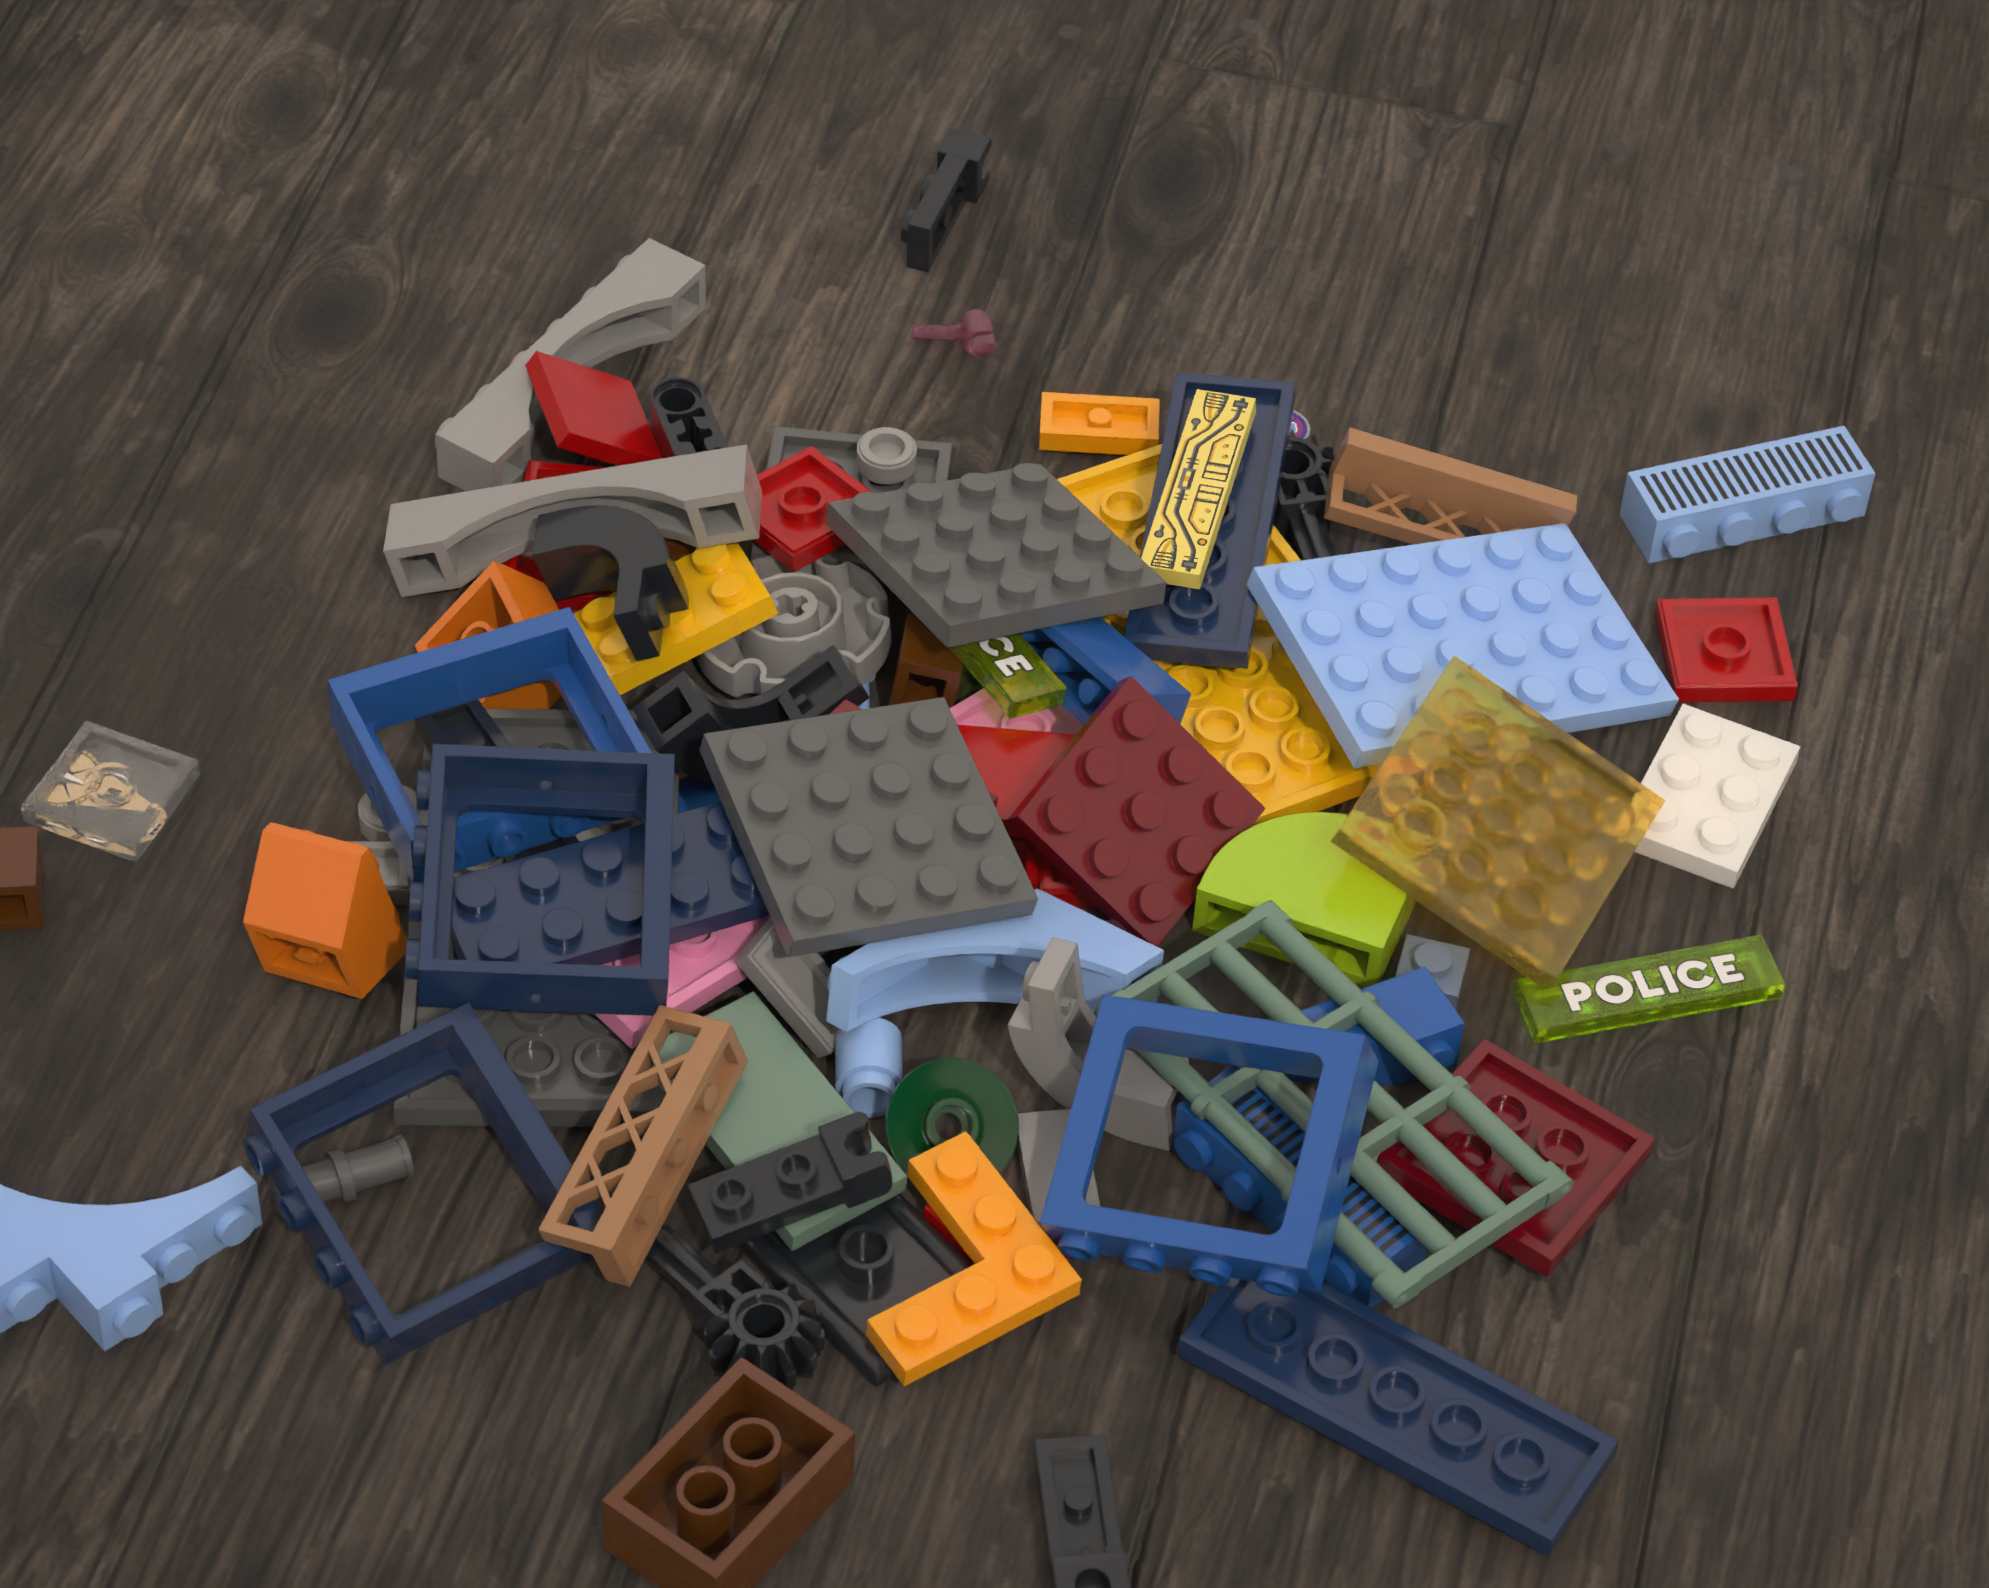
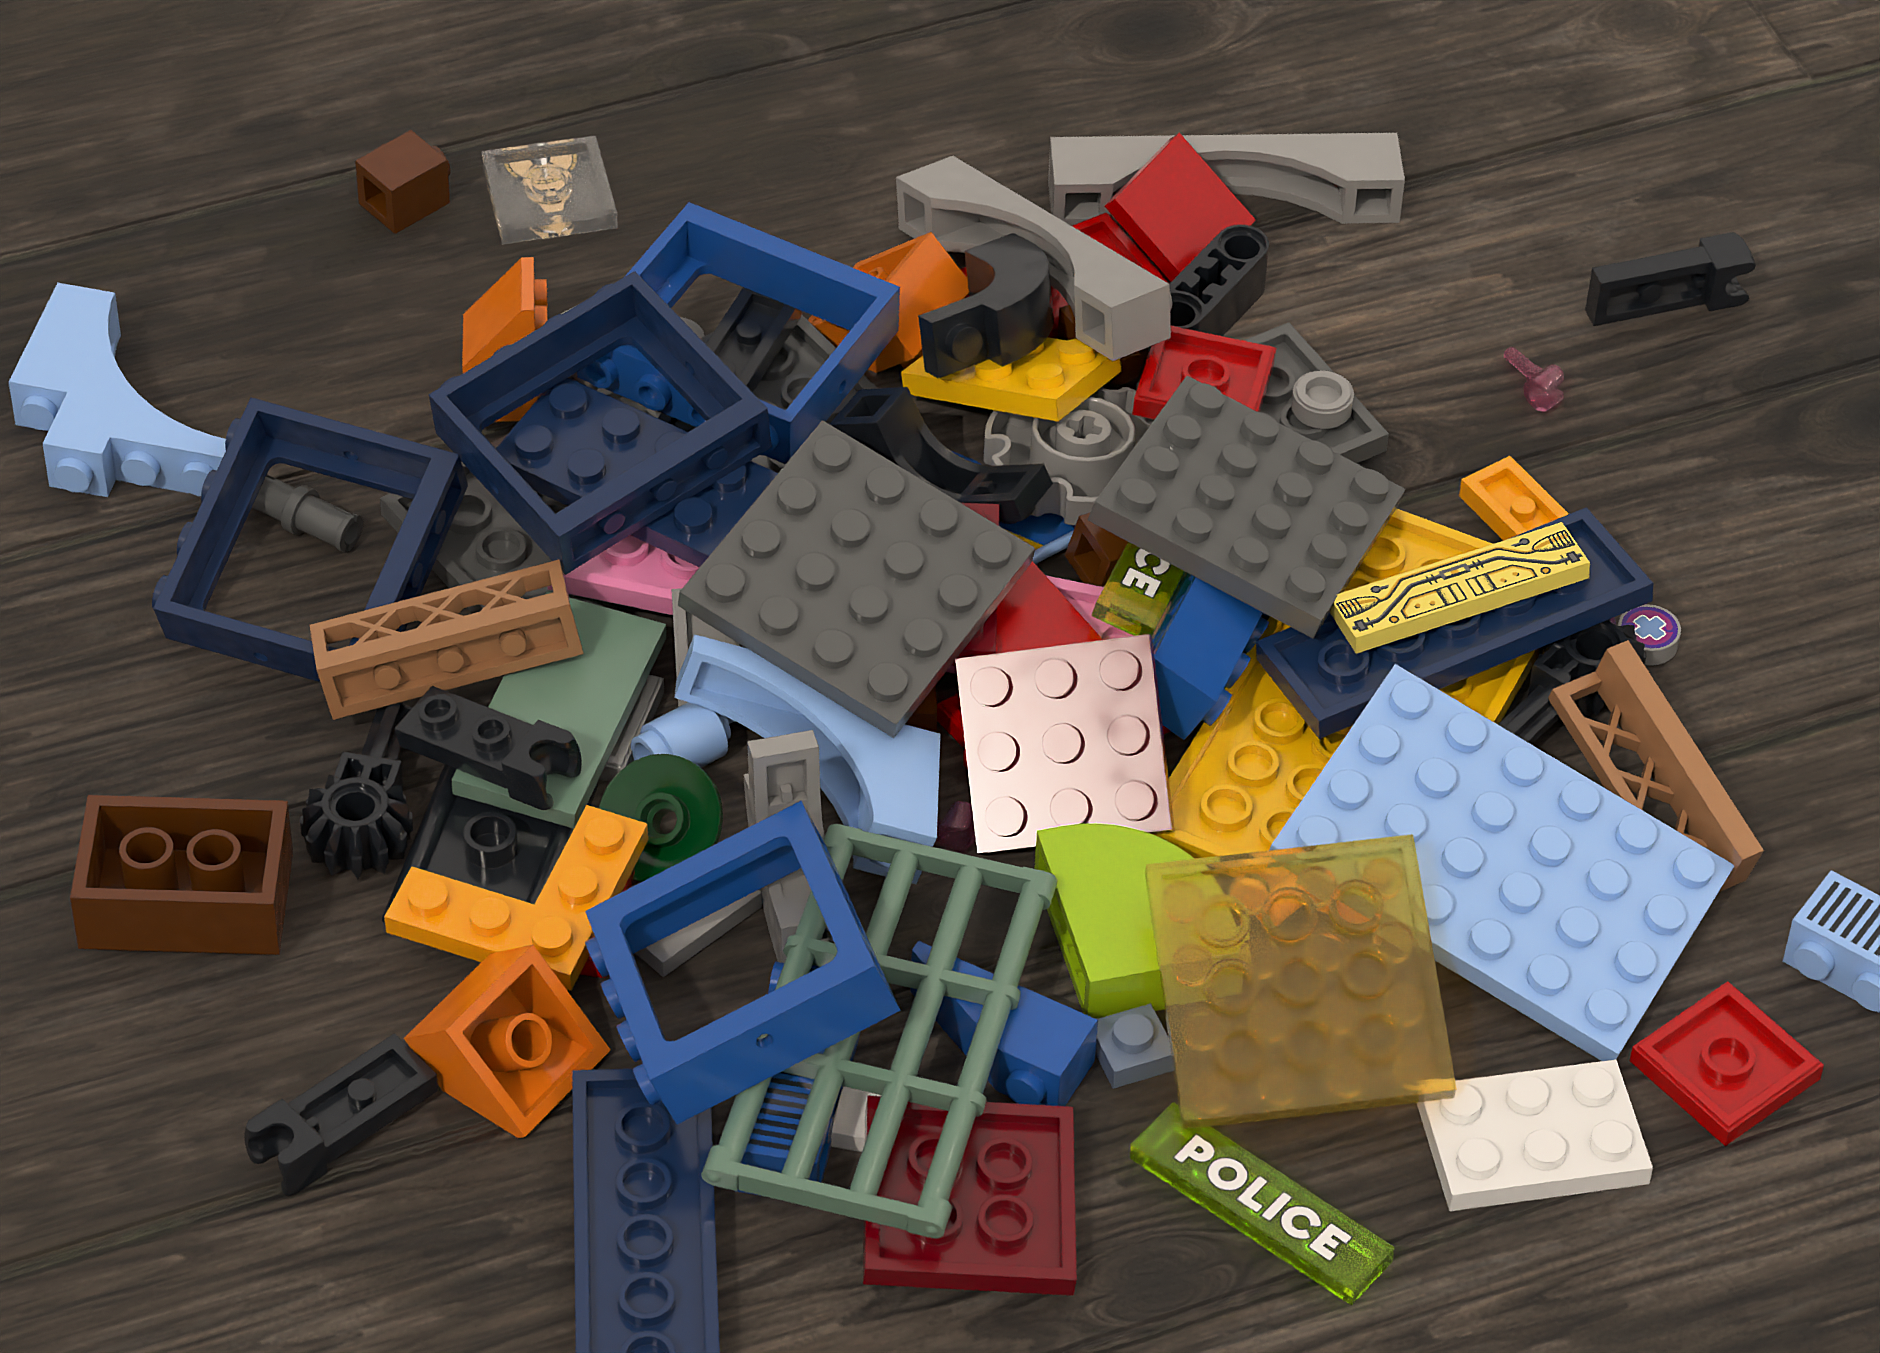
camera: 55 degrees right, 0 degrees up
none -> orange slope [403,945,611,1138]

